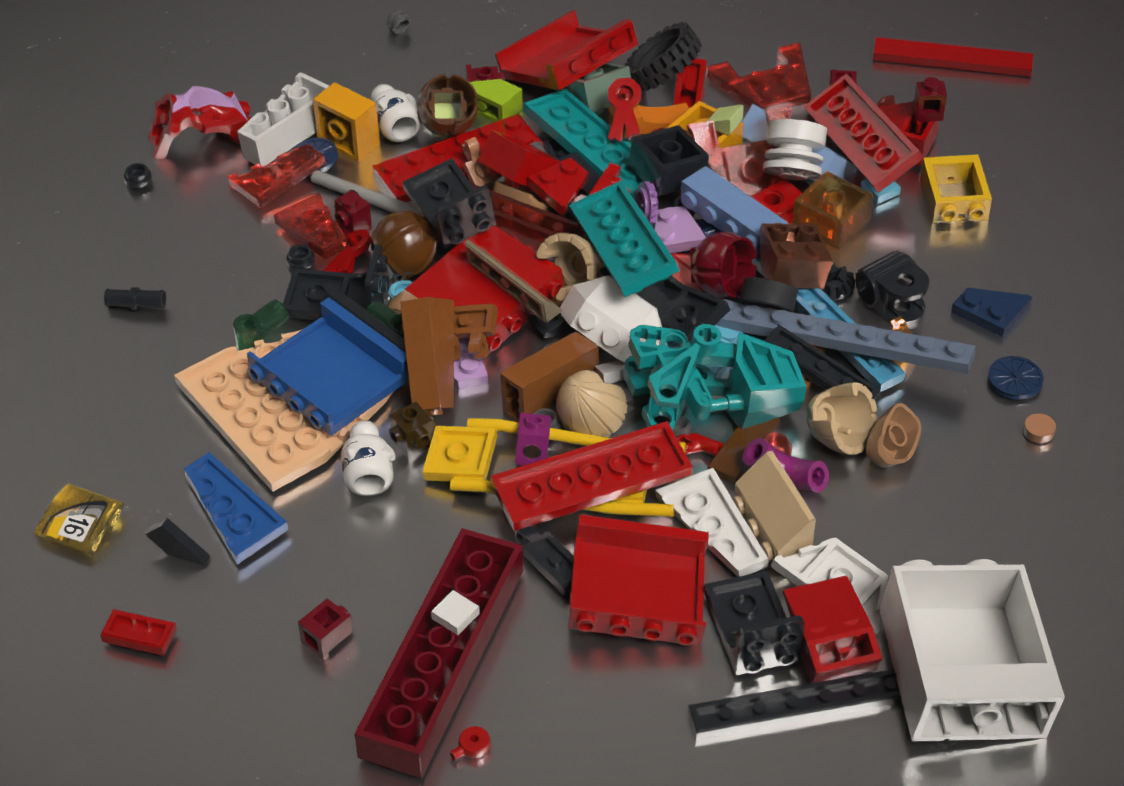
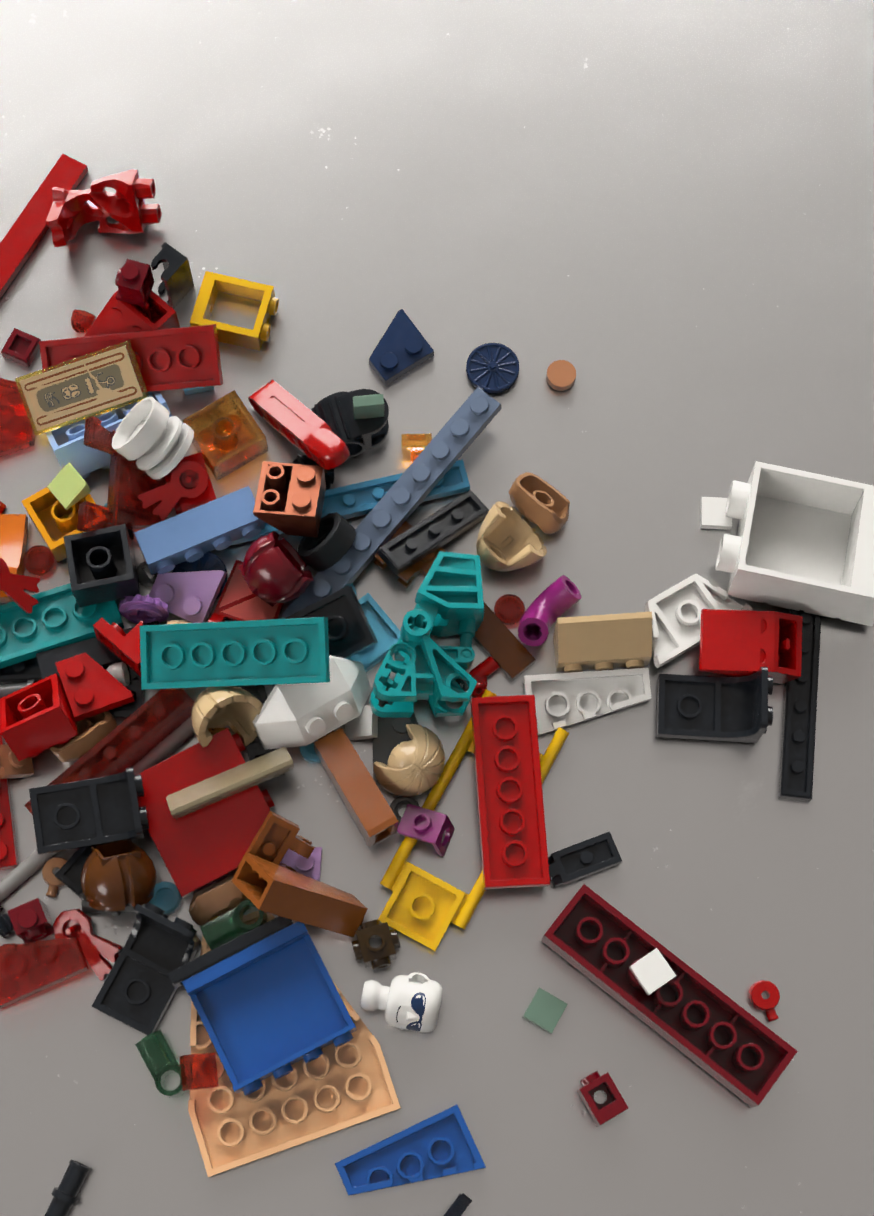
camera: 75 degrees left, 25 degrees up
black plate [286,244,315,269] -> none
red panel [568,514,709,646] -> none
none -> tile [15,340,149,436]
none -> red hips [45,169,162,247]
none -> red piece [137,461,209,521]
none -> black hinge [151,242,194,309]
none -> clear red tile [180,1052,219,1091]
none -> piece [248,380,350,470]
none -> sand green tile [353,394,384,420]
none -> sand green tile [523,987,568,1034]

